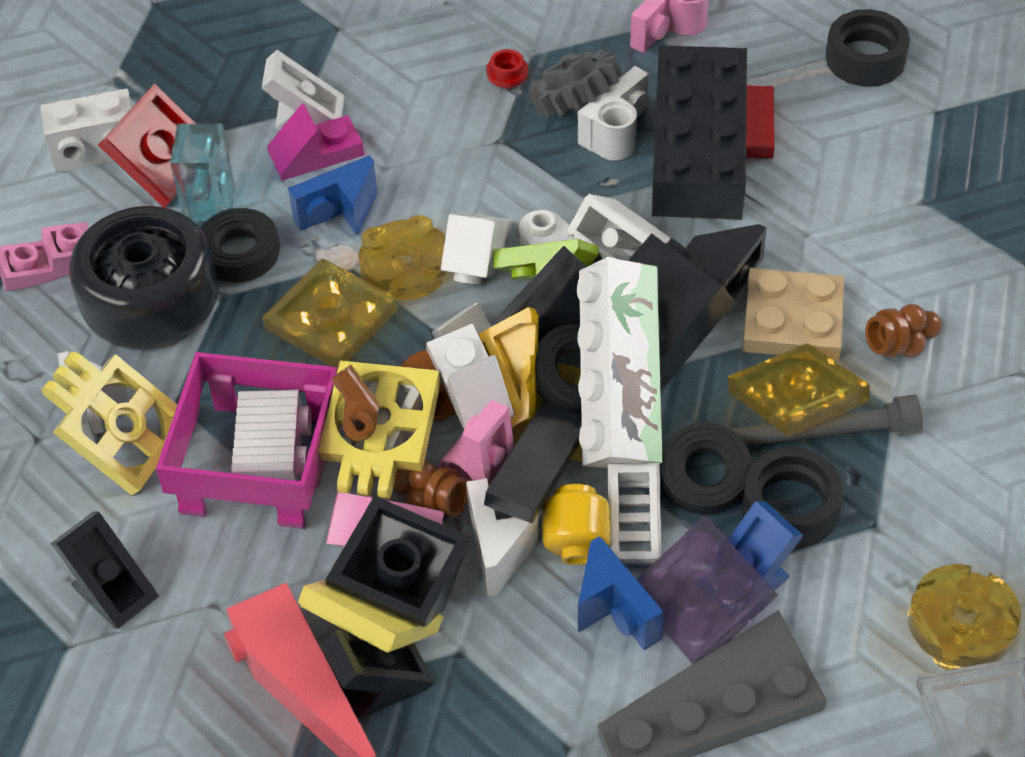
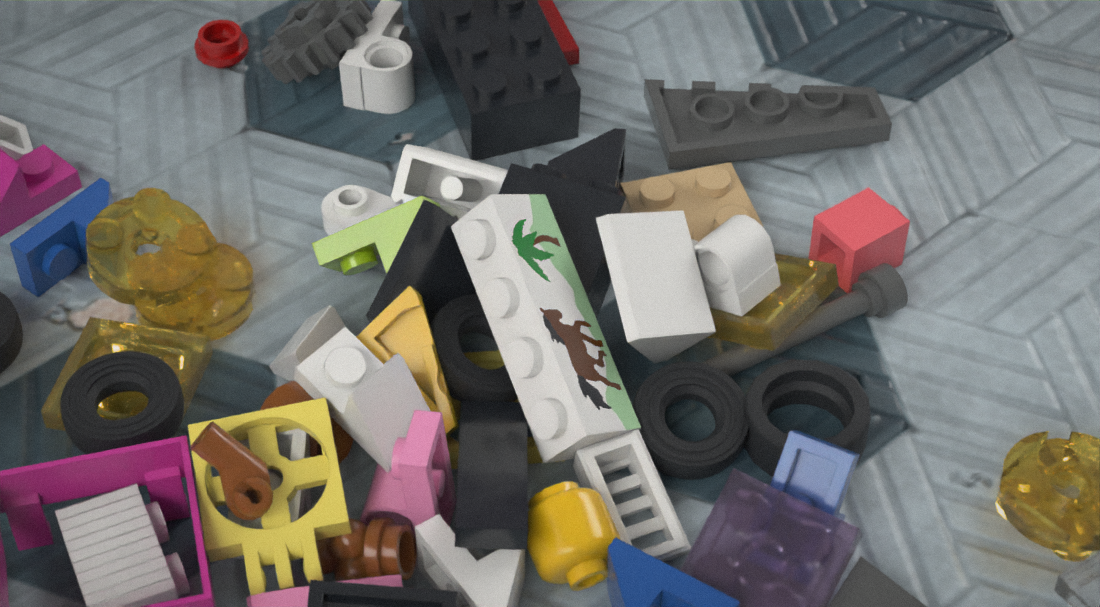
camera: 25 degrees left, 5 degrees down
white slope [441,213,513,284] -> none
dark orange piece [865,304,942,358] -> none
none -> black tyre [60,351,184,454]
none -> clear yellow plate [86,187,213,307]
none -> white slope [596,210,716,364]
none -> dark grey wing [644,79,892,169]
none -> white plate [691,215,781,316]
none -> coral brick [808,187,910,294]

